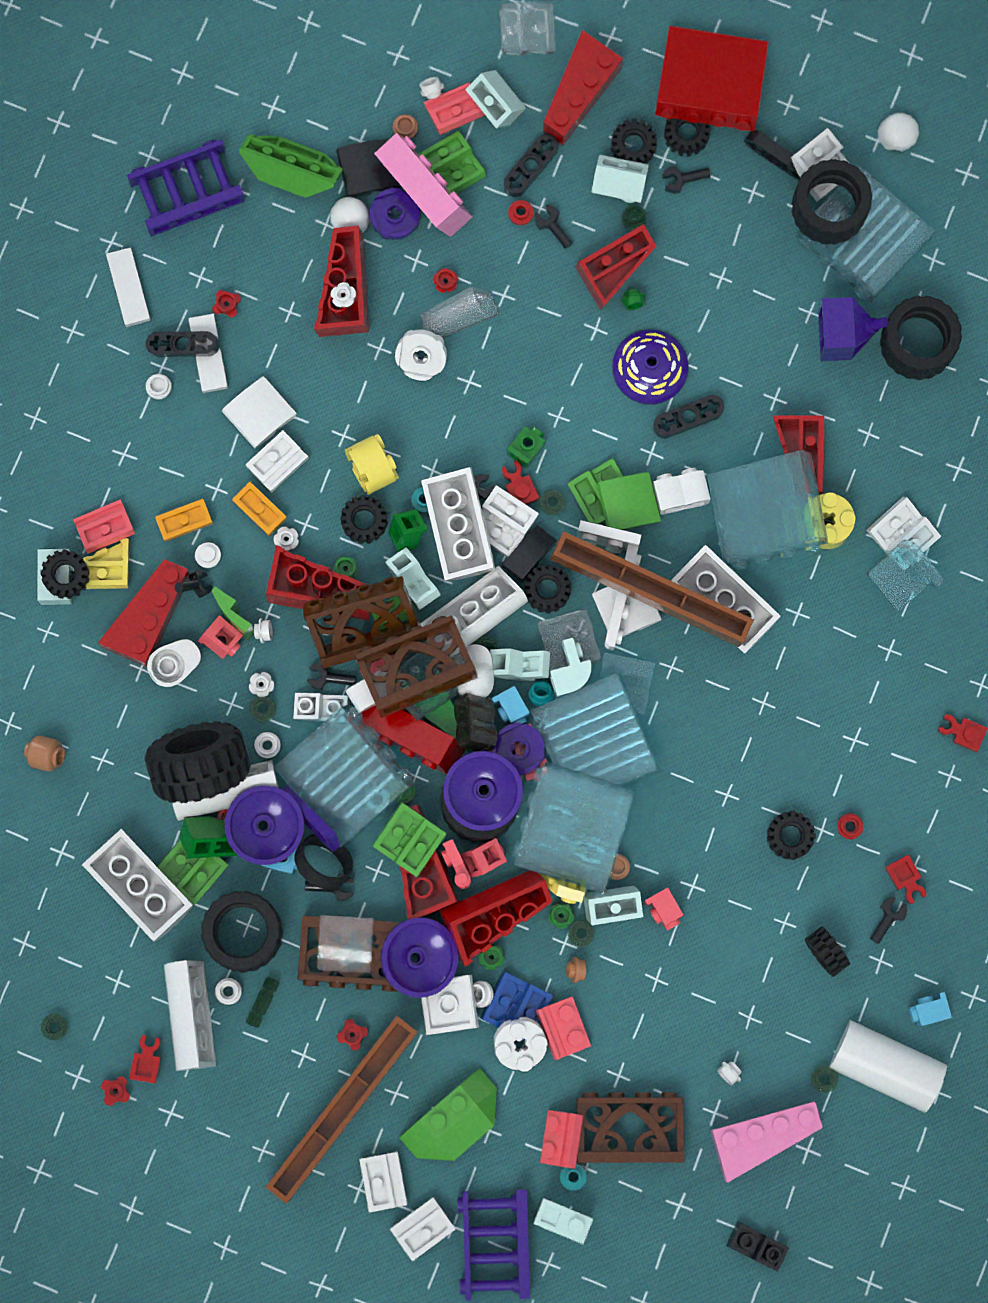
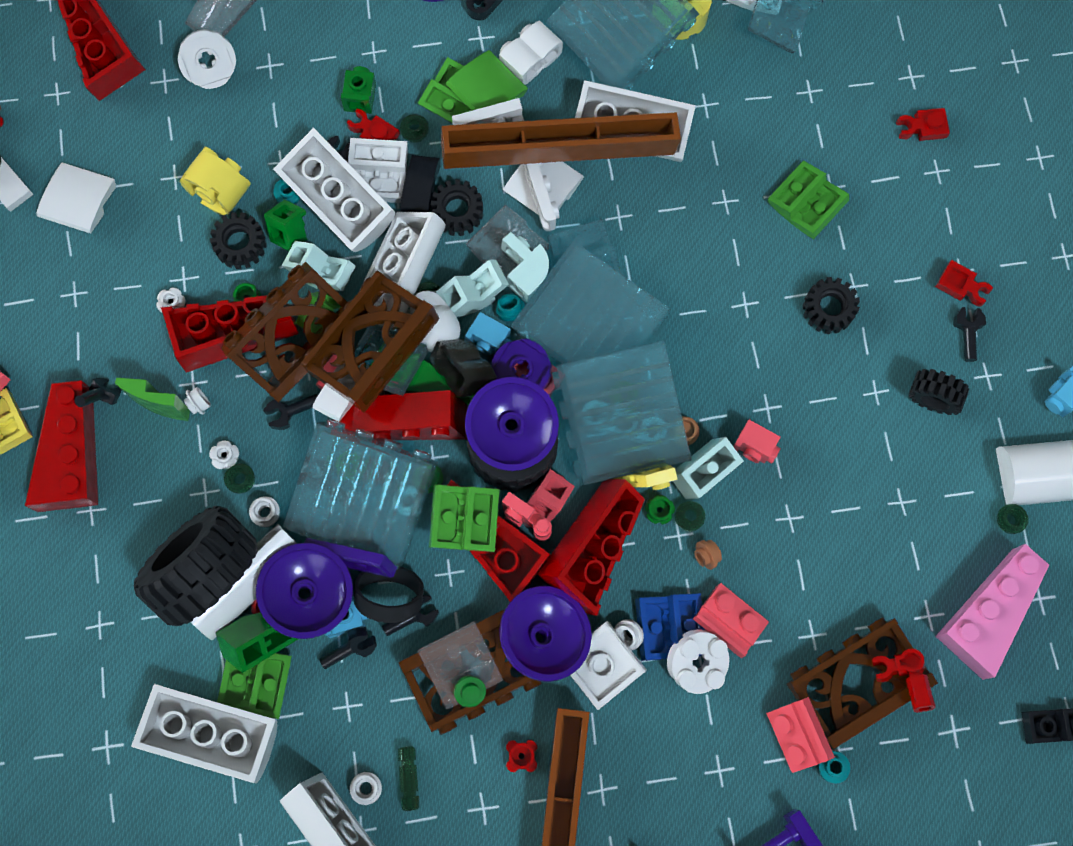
camera: 30 degrees left, 5 degrees down
nougat head [24,736,65,772] -> none
white piece [147,639,201,687] -> none
light orange plate [155,499,213,542] -> none
white plate [195,542,221,568] -> none
coral brick [198,615,243,659] -> none
black tyre [201,891,283,973] -> none
light orange plate [232,482,287,536] -> none
white plate [245,430,309,493] -> none
white slope [293,693,350,723] -> none
white plate [331,283,356,307] -> none
bright green wedge [399,1068,497,1161] -> none
green plate [478,945,504,970] -> none
light aqua brick [533,1198,593,1244] -> none
white plate [717,1061,742,1086] -> none
red plate [837,813,863,840] -> none
none -> black bar [319,627,377,669]
none -> green plate [454,675,486,707]
none -> bright green slope [768,160,849,240]
none -> red bar [872,649,936,713]

